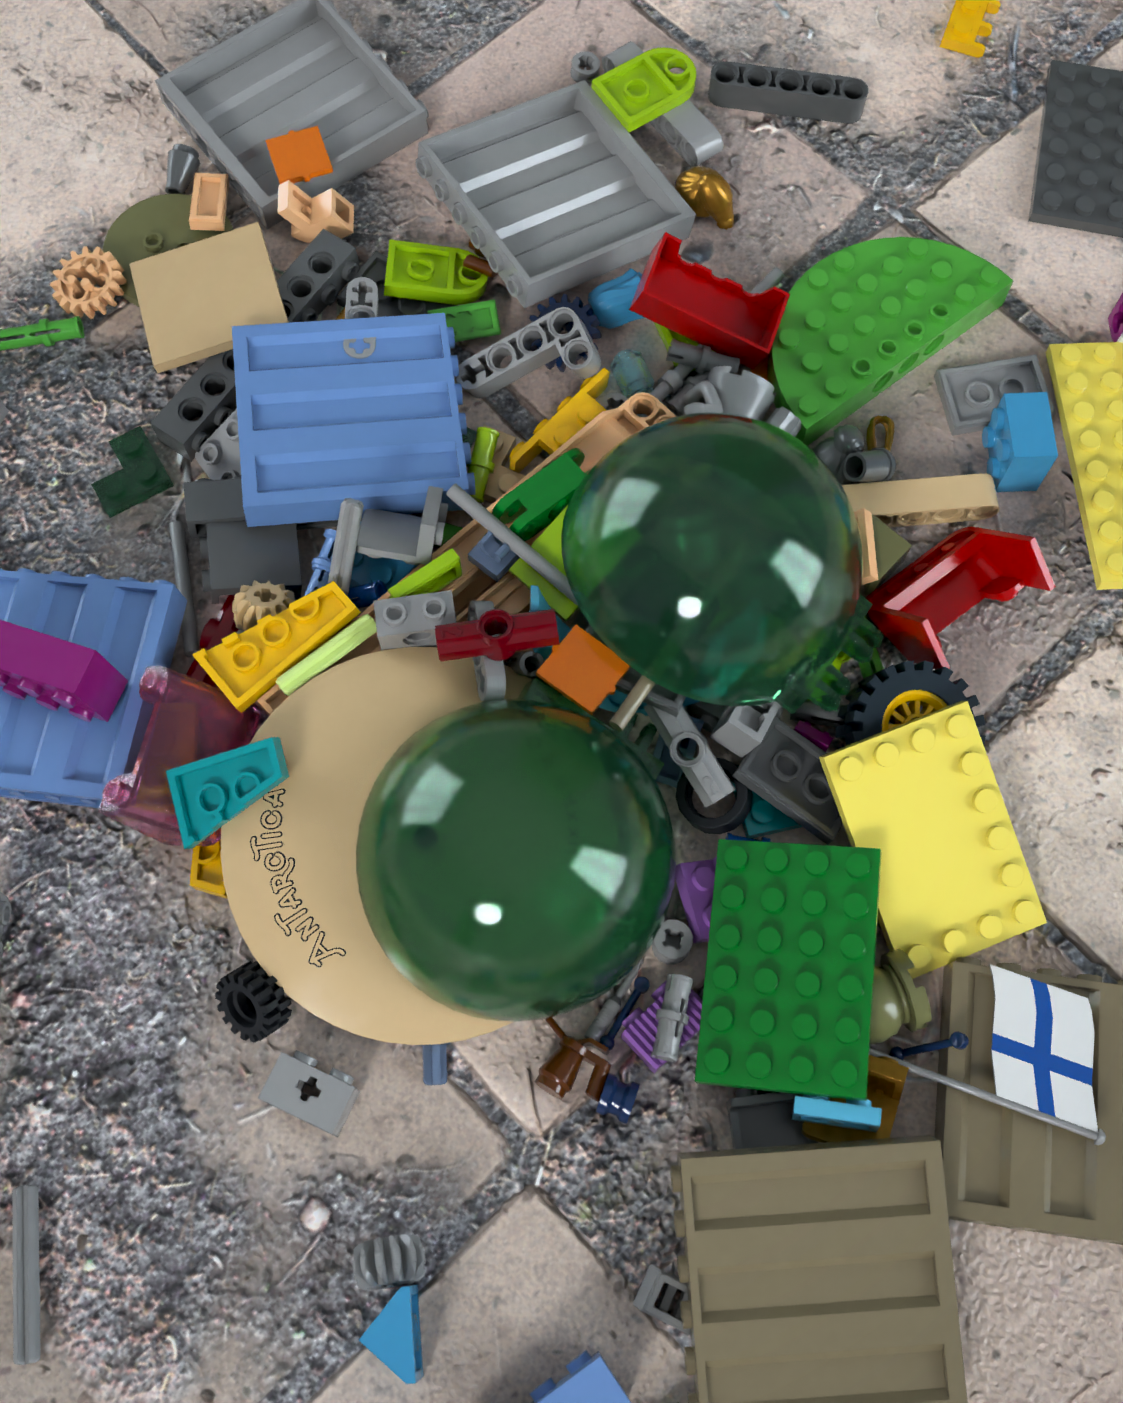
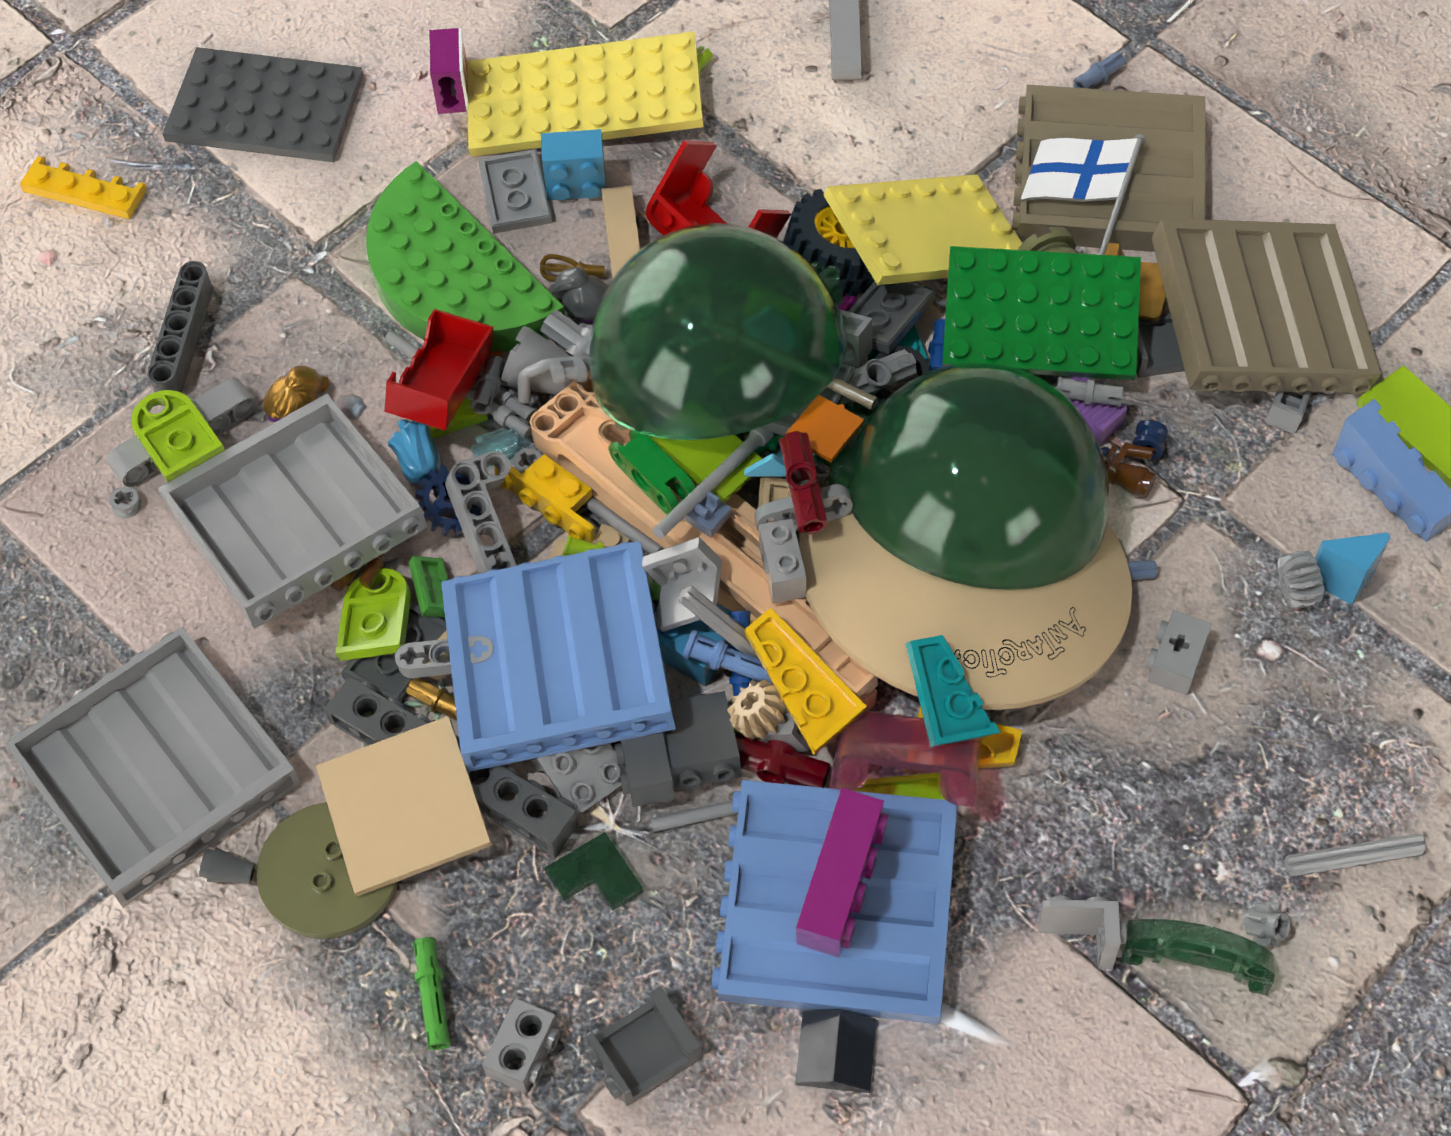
camera: 90 degrees left, 10 degrees down
light nougat gear [50,246,127,319] -> none
light nougat tile [189,173,229,231] -> none
black tyre [215,961,292,1043] -> none
orange piece [265,125,333,184] -> none
yellowish green axle [276,614,377,696] -> none
light nougat brick [277,180,354,243] -> none
lime tile [388,548,462,598] -> none
medium azure plate [792,1095,882,1132] -> none
dark grey piece [843,447,897,482] -> none
dark blue hinge [889,1032,969,1060] -> none

